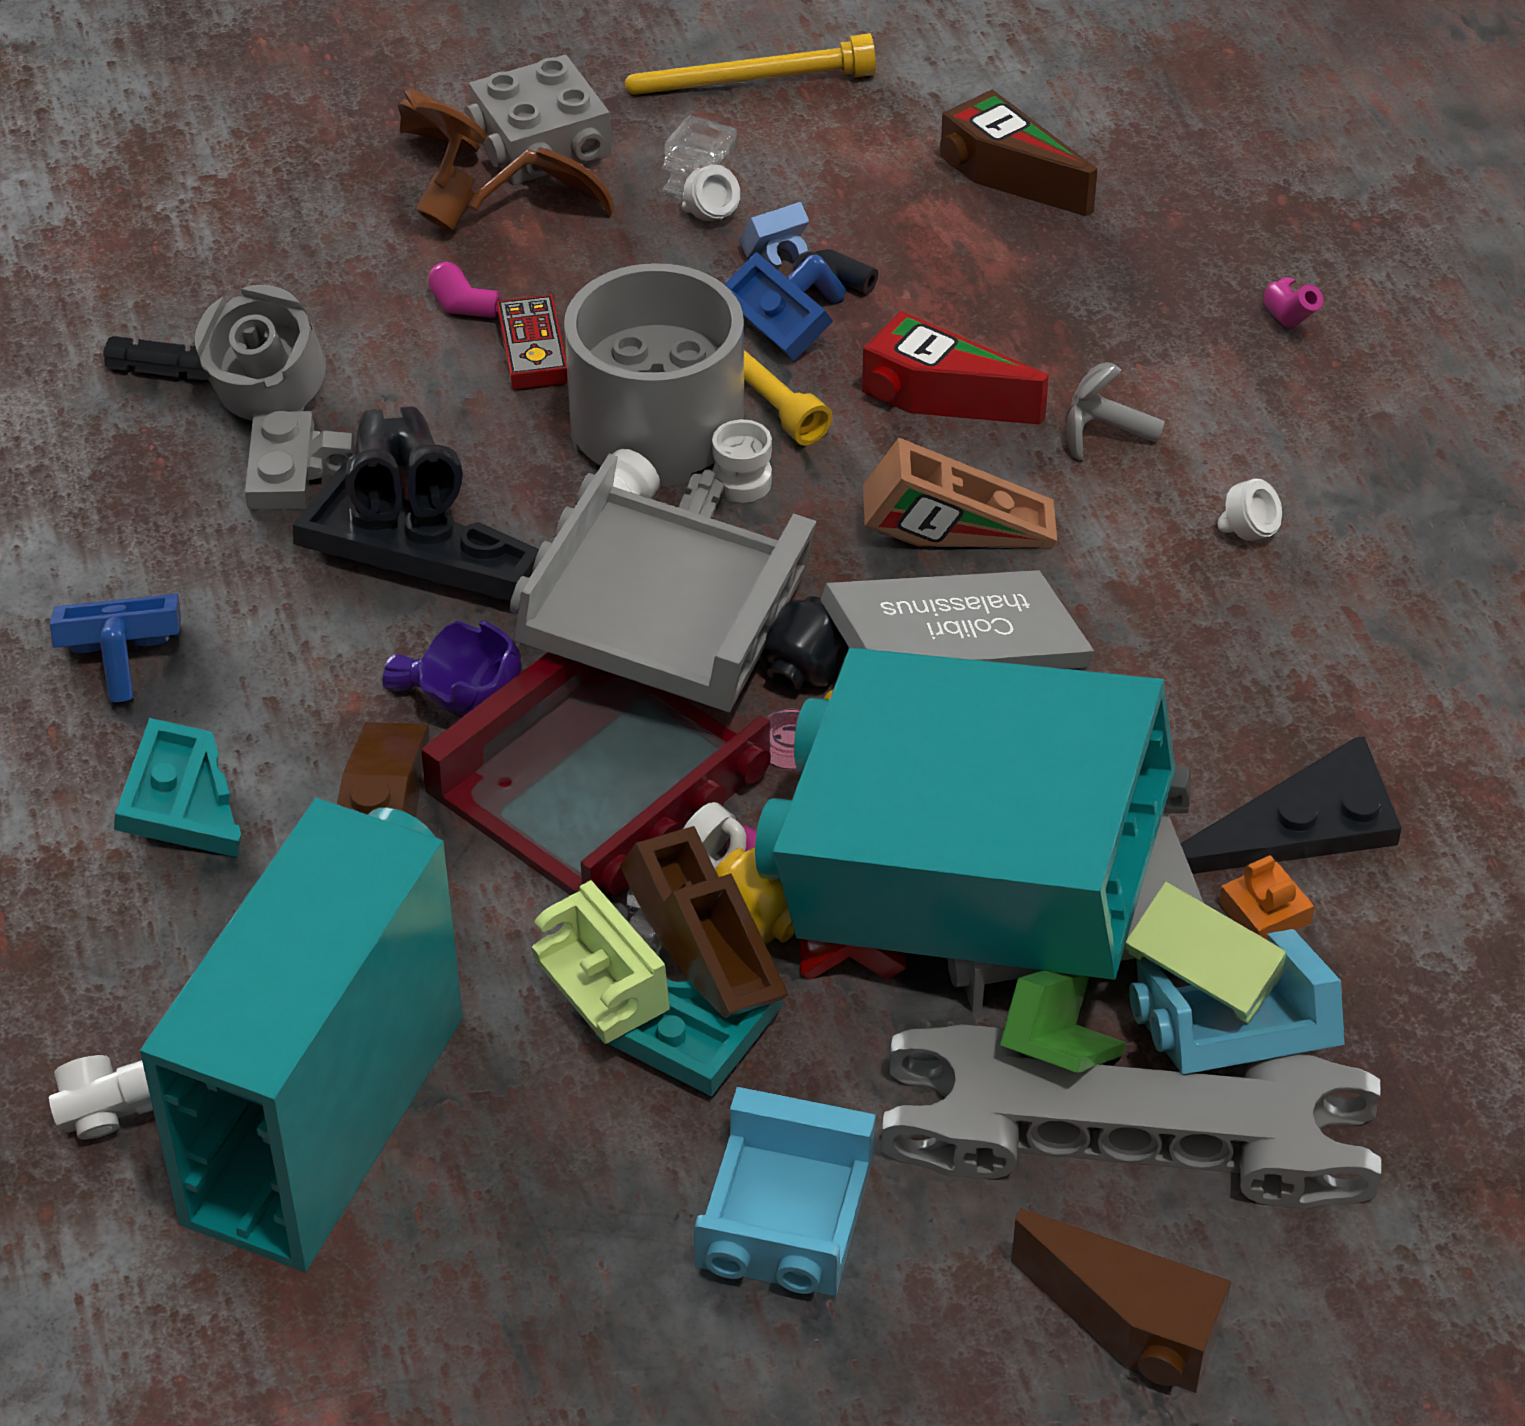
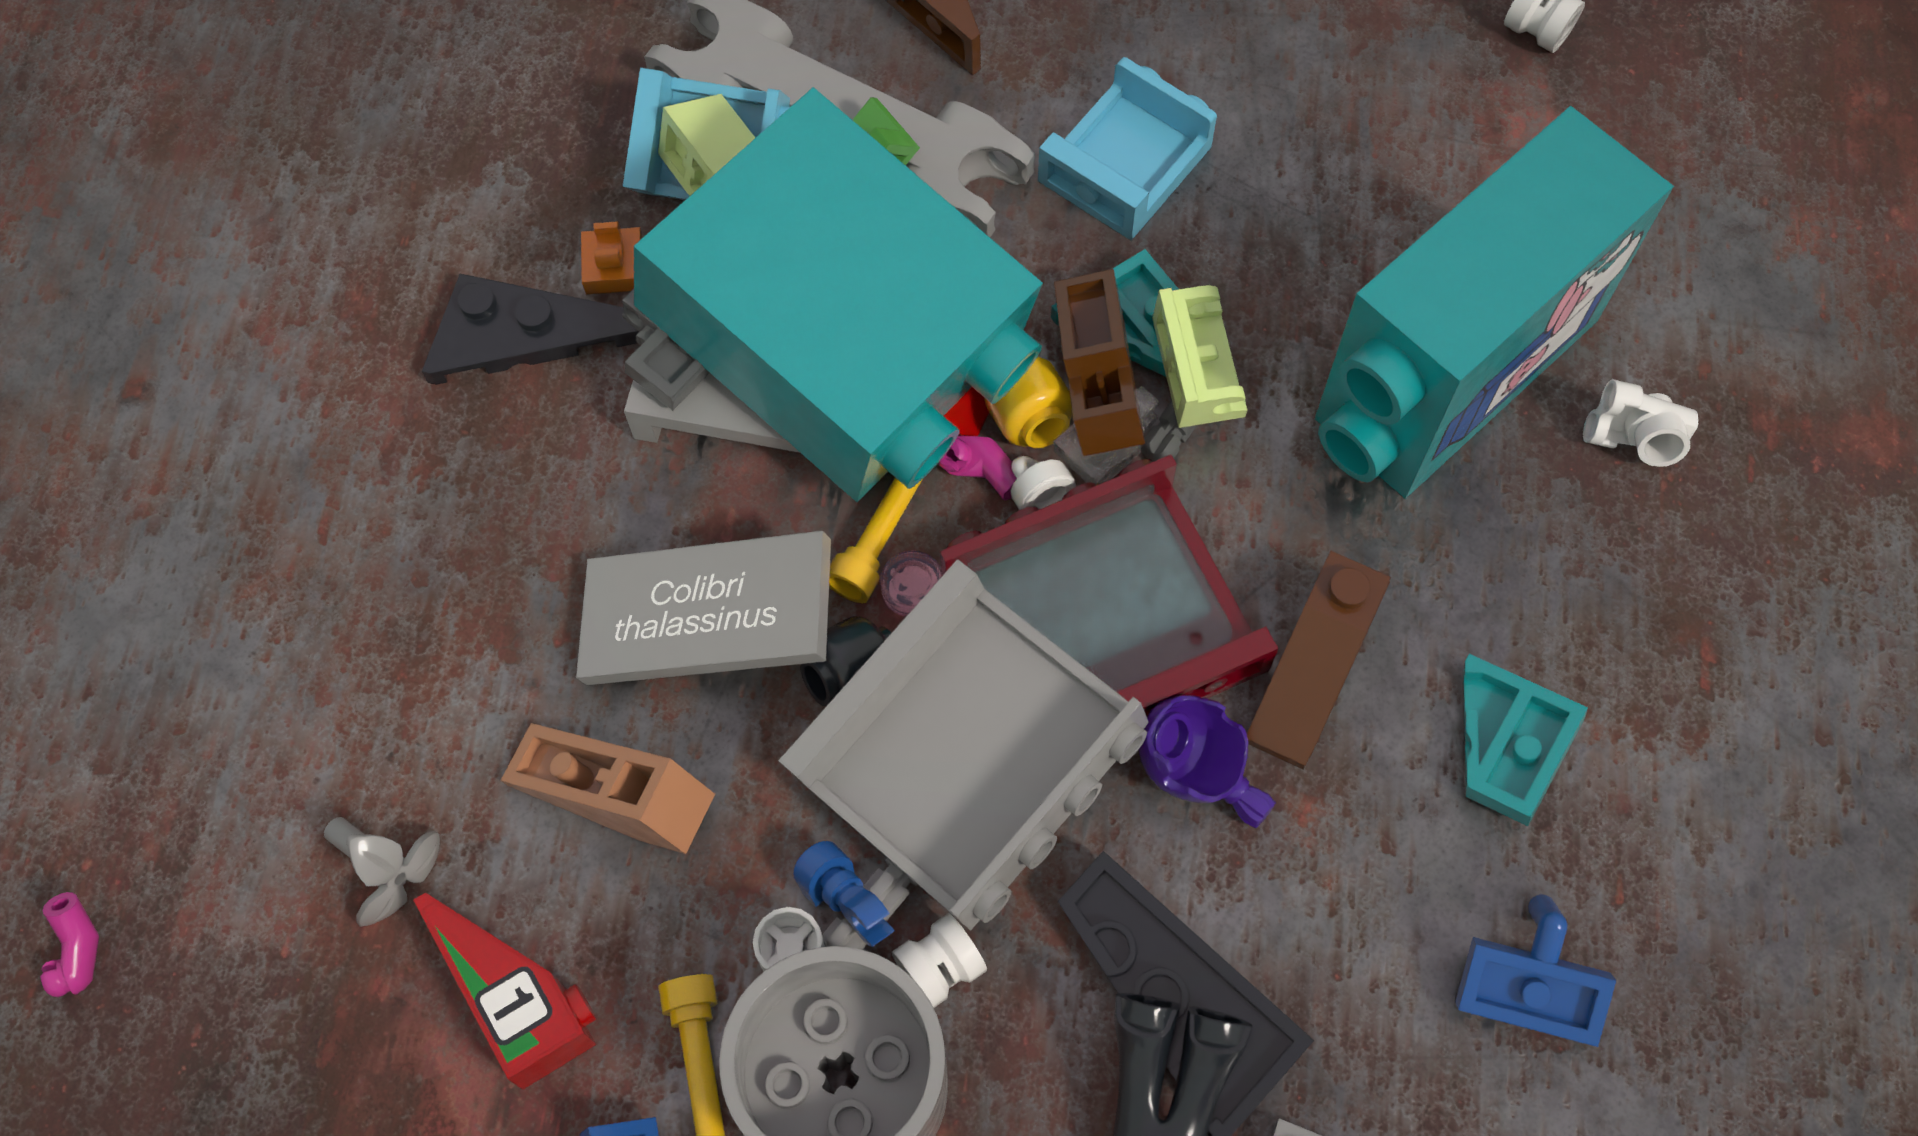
camera: 155 degrees left, 20 degrees up
white tile [1218,478,1282,541] -> none
none -> blue piece [793,841,895,947]

